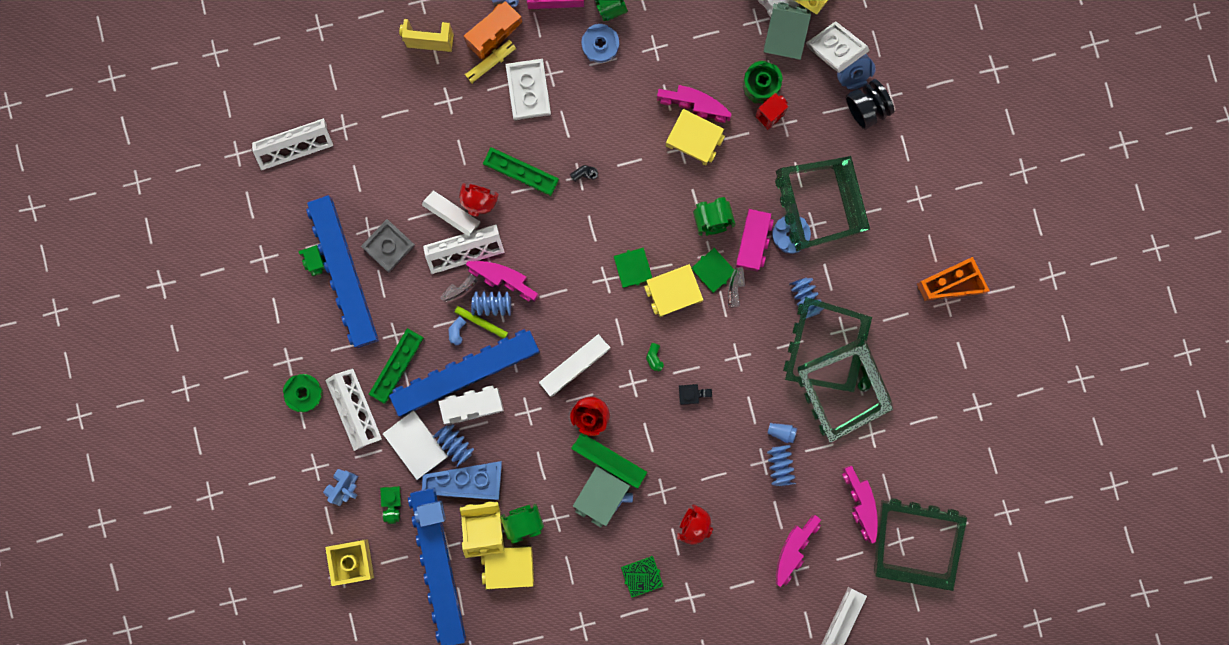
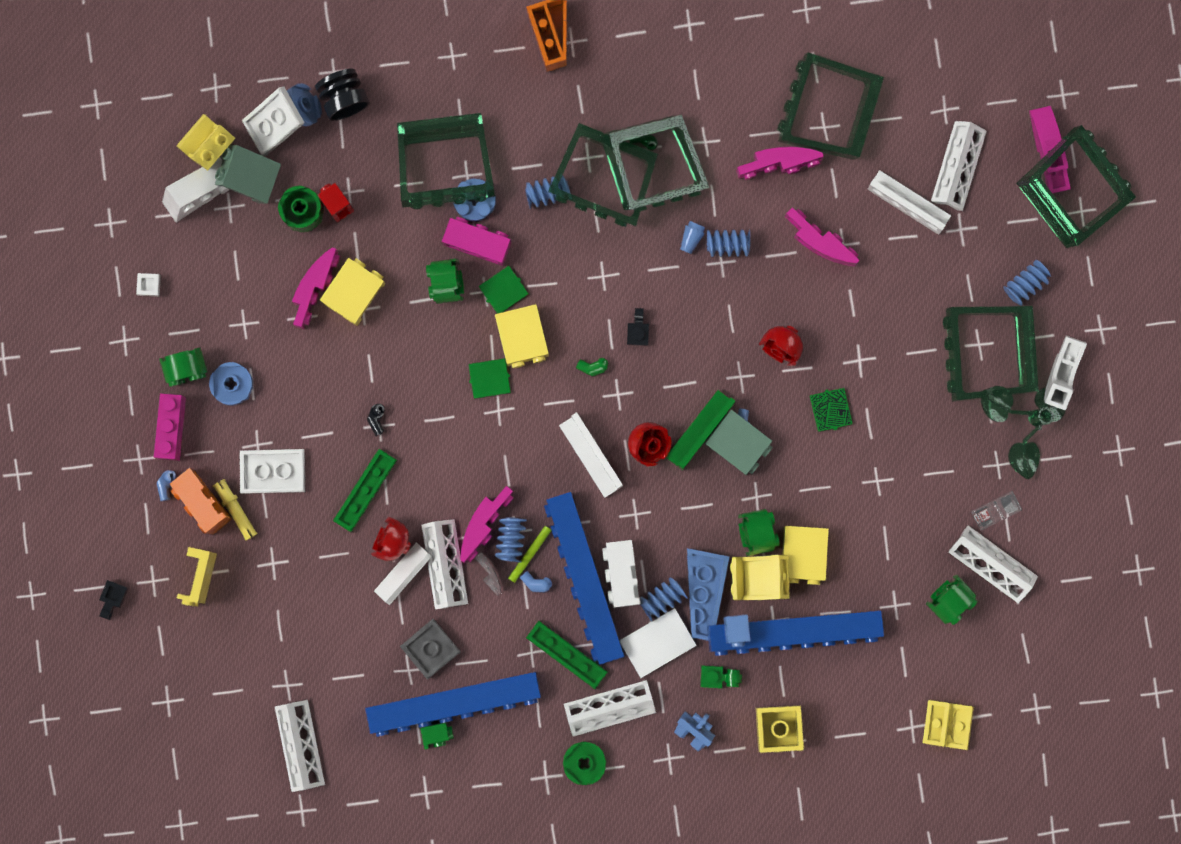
camera: 80 degrees left, 0 degrees up
clear slope [728,267,745,307] -> none

